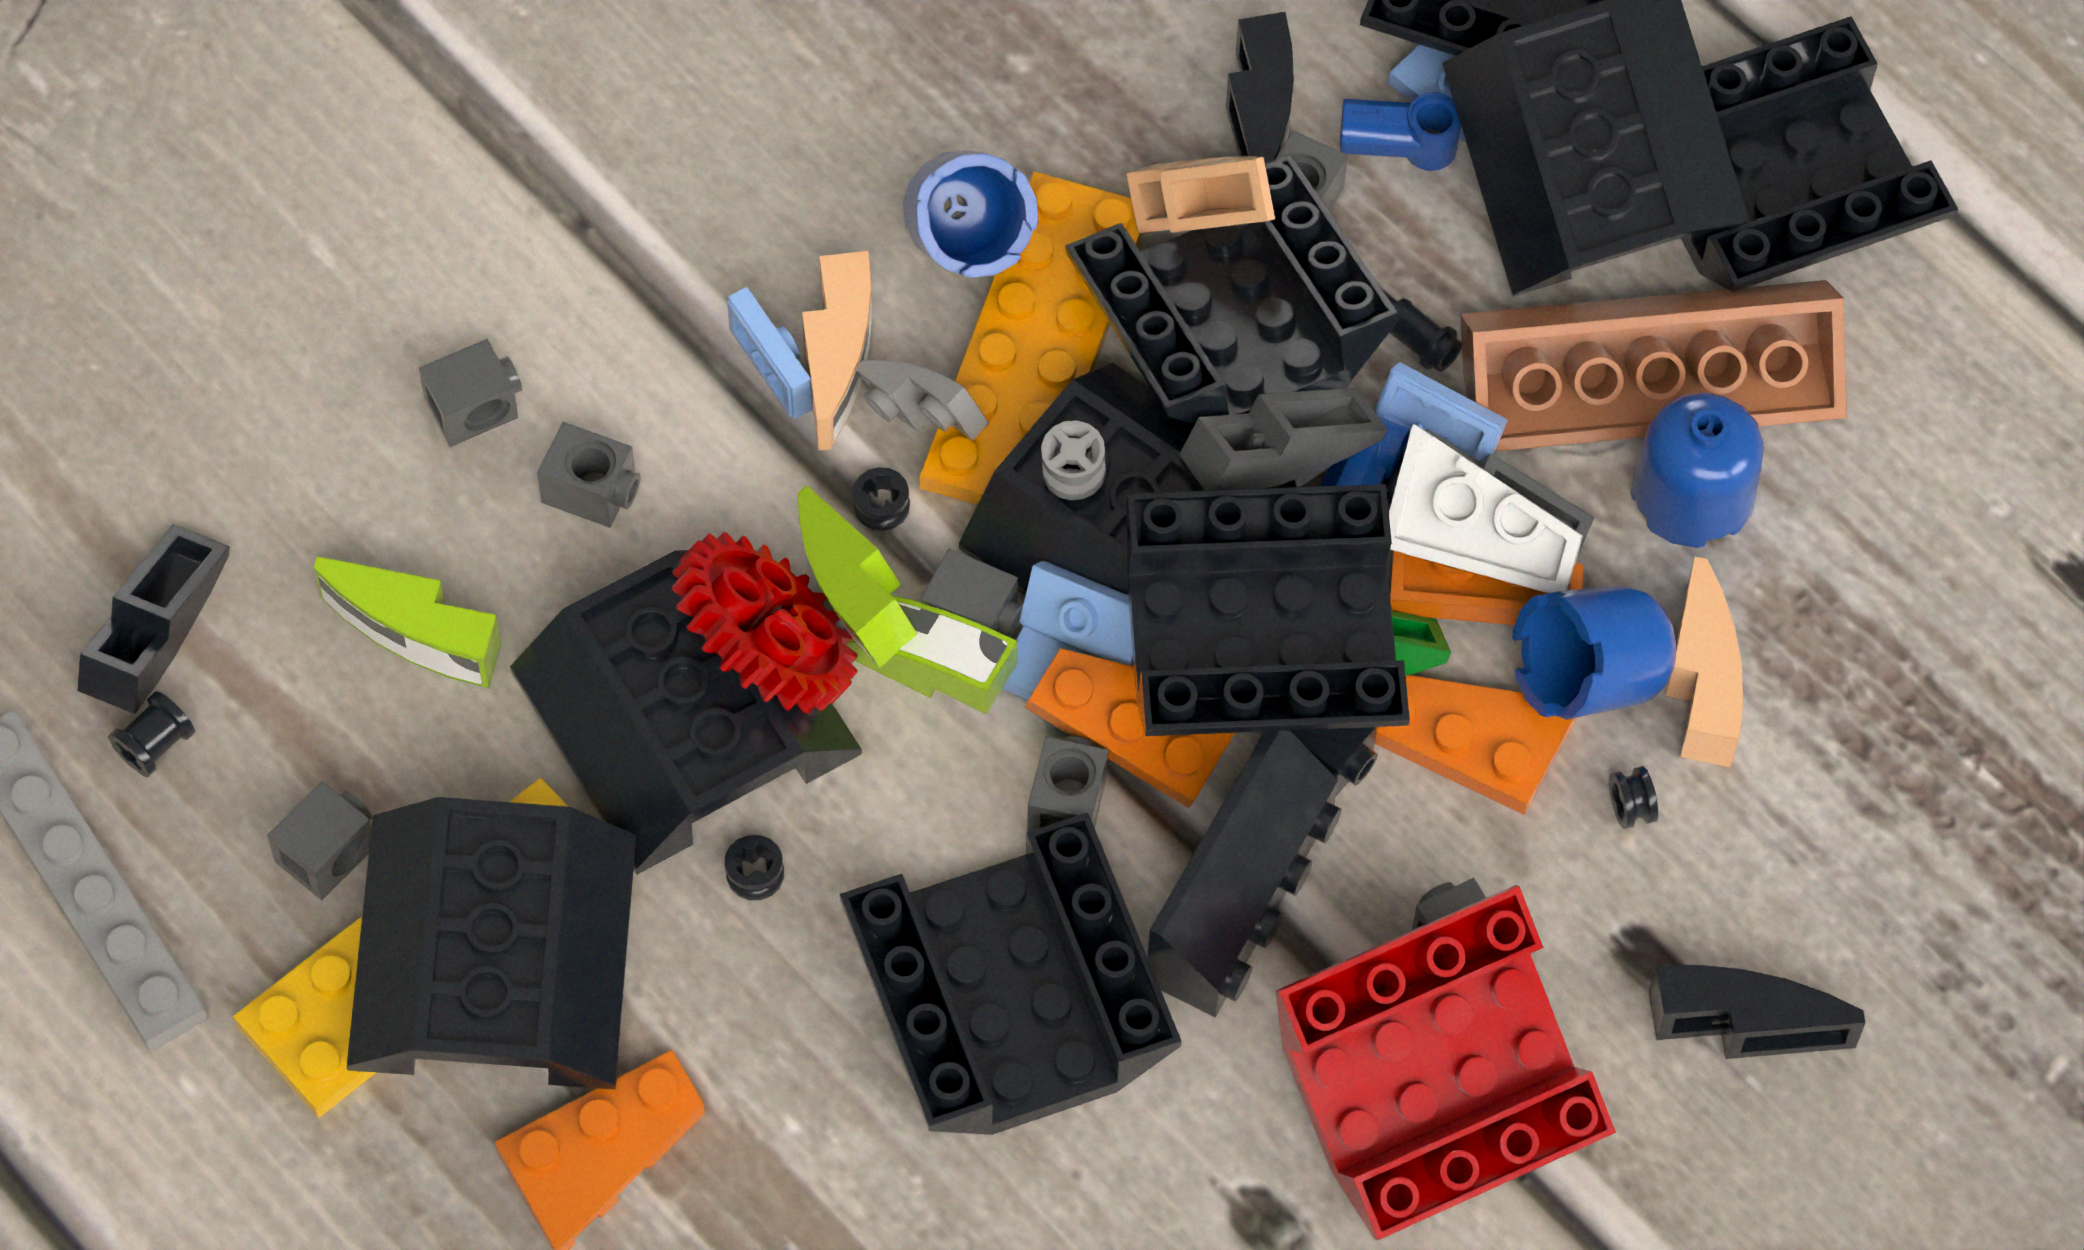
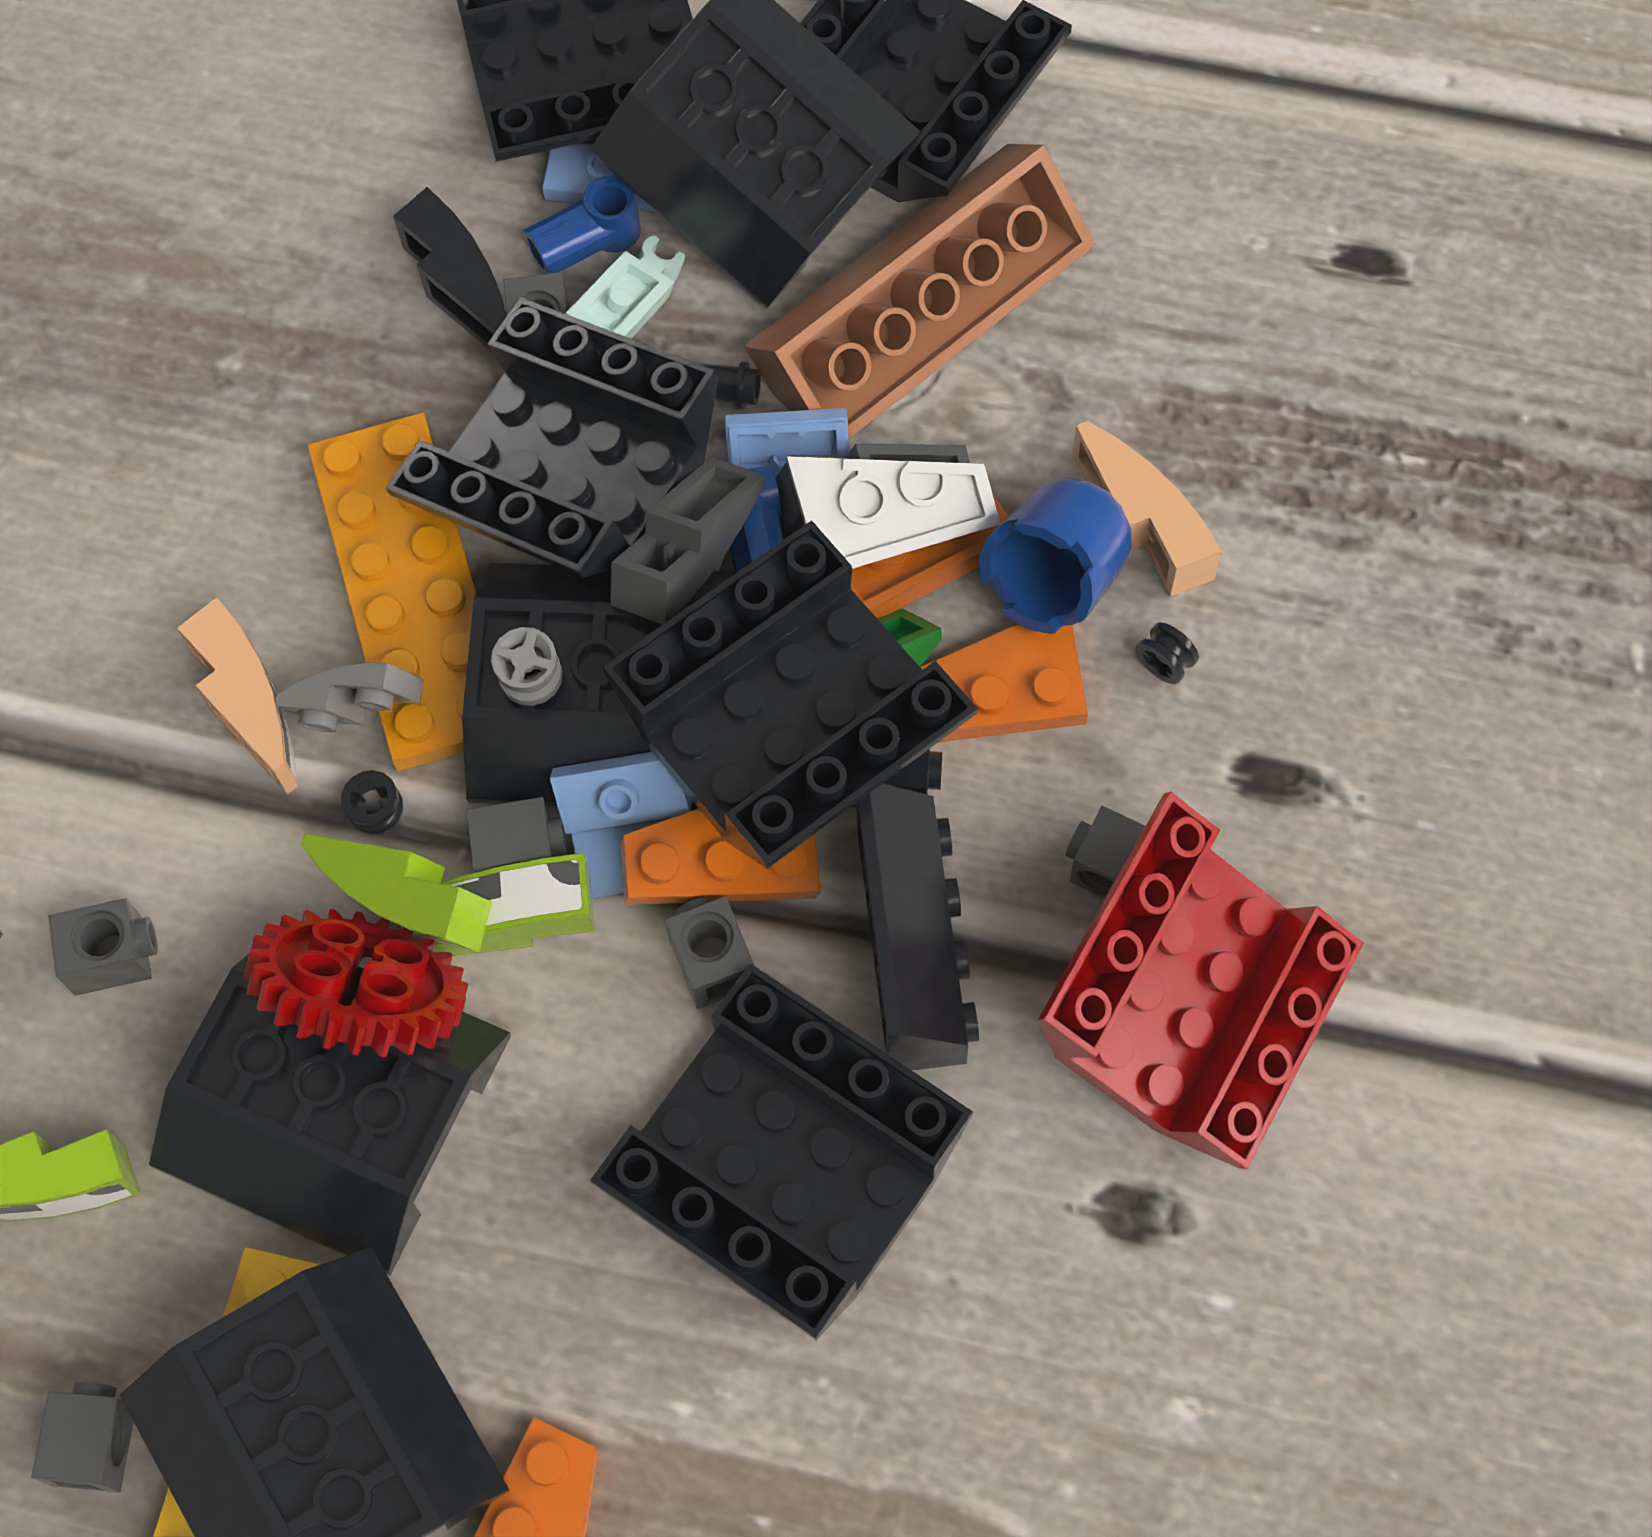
camera: 30 degrees left, 5 degrees up
black bush [725,835,784,901] -> none
light blue plate [727,287,813,419] -> none
cylinder [903,150,1038,278] -> none
light nougat slope [1126,156,1275,233] -> none
blue cylinder [1630,392,1764,548] -> none
black slope [1649,965,1866,1059] -> none
none -> light aqua plate [566,236,685,339]

